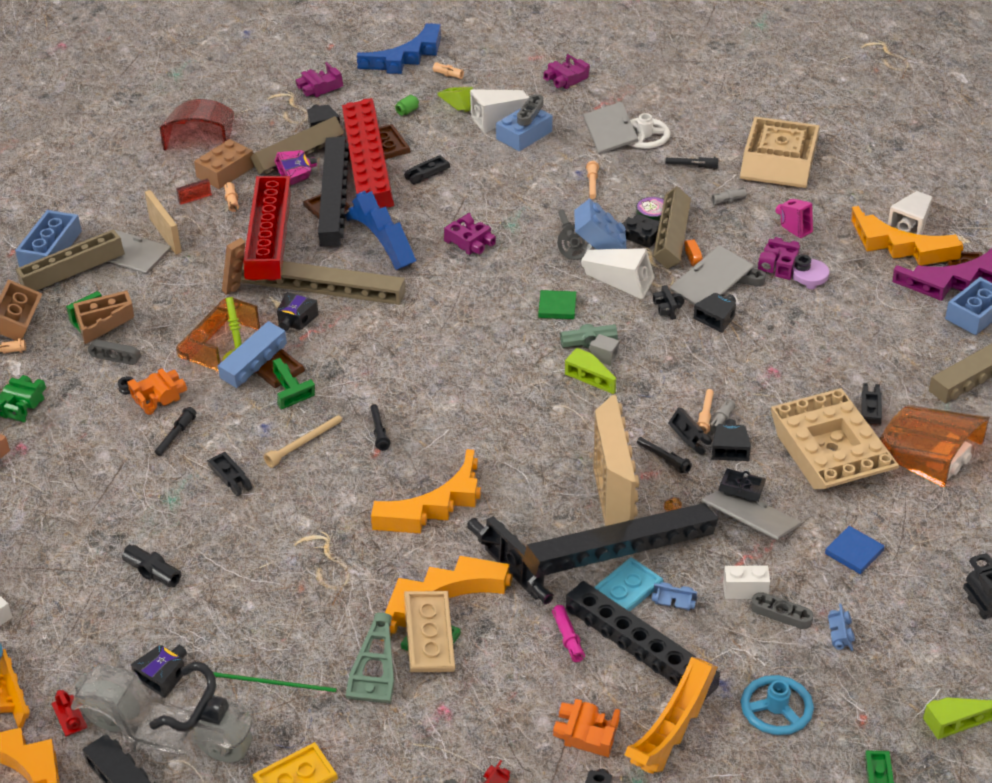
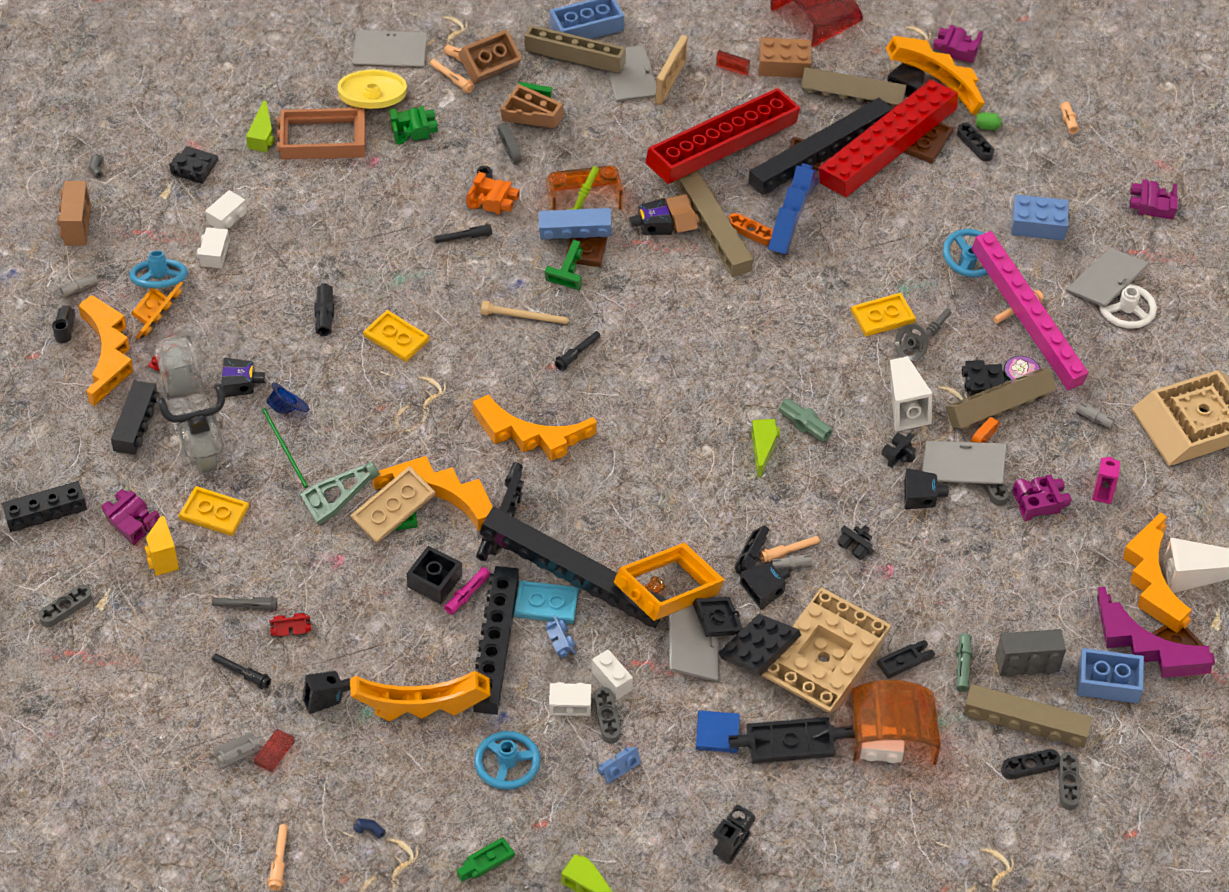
camera: 50 degrees right, 10 degrees up
black hinge [207,452,253,496] -> none
medium nougat plate [222,238,246,295] -> none
light nougat pin [224,182,239,212] -> none
dark pink torso [275,150,317,185] -> none
blue arch [357,23,441,74] -> none
black hinge [404,155,450,185] -> none
lime slope [437,87,473,112] -> none
magenta hips [444,213,496,255] -> none
white slope [470,89,529,133] -> none
dark grey beam [517,94,544,126] -> none
green tile [538,290,577,319] -> none
orange hips [553,699,620,758] -> none
medium blue brick [574,198,627,250] -> none
light grey brick [589,334,619,366] -> none
tan slope [593,395,639,526] -> none
black pin [637,437,692,473] -> none
black pin [665,156,719,169] -> none
lavender tile [792,259,829,289] -> none
black bush [795,255,811,271] -> none
none -> clear blue piece [266,383,310,414]
none -> yellow tile [363,310,430,362]
none -> black brick [406,546,462,604]
none -> white brick [549,682,591,716]
none -> light orange door [614,542,725,621]
none -> medium nougat brick [665,194,699,233]
none -> black plate [719,614,801,675]
none -> orange beam [728,213,773,245]
none -> black plate [728,717,854,764]
none -> black hips [837,525,874,560]
none -> yellow tile [850,292,916,337]
none -> light orange arch [886,36,985,115]
none -> dark azure piece [943,228,988,278]
none -> sand green pin [956,633,973,692]
none -> black beam [957,123,994,161]
none -> dark pink brick [972,231,1089,391]
none -> dark grey brick [995,629,1066,677]

